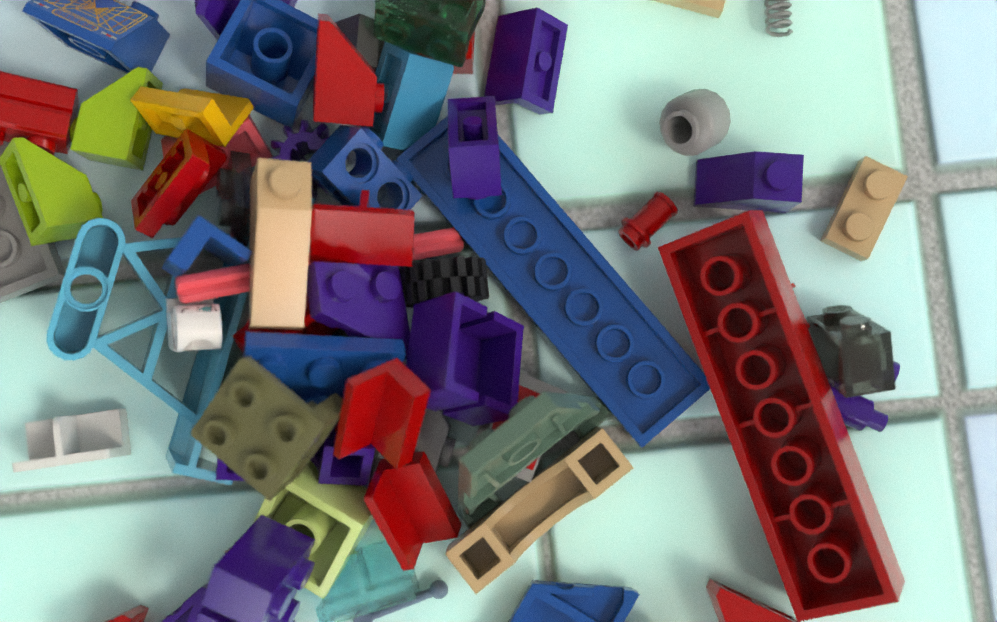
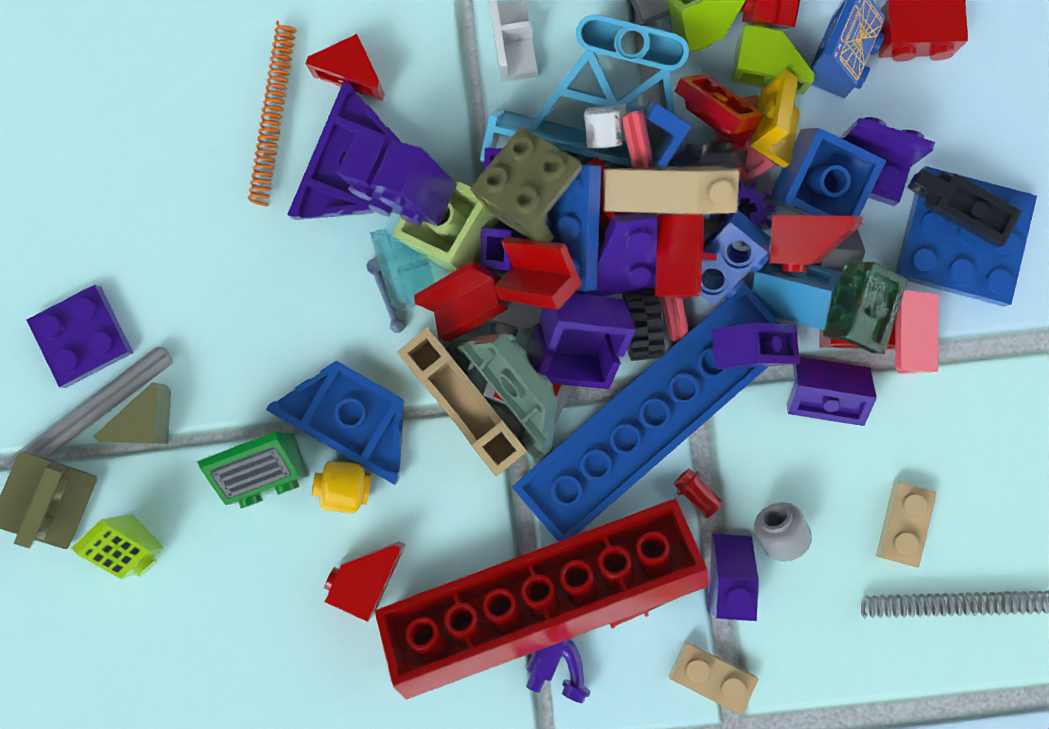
camera: 90 degrees right, 0 degrees up
clear smoke slope [807,305,896,398] -> none

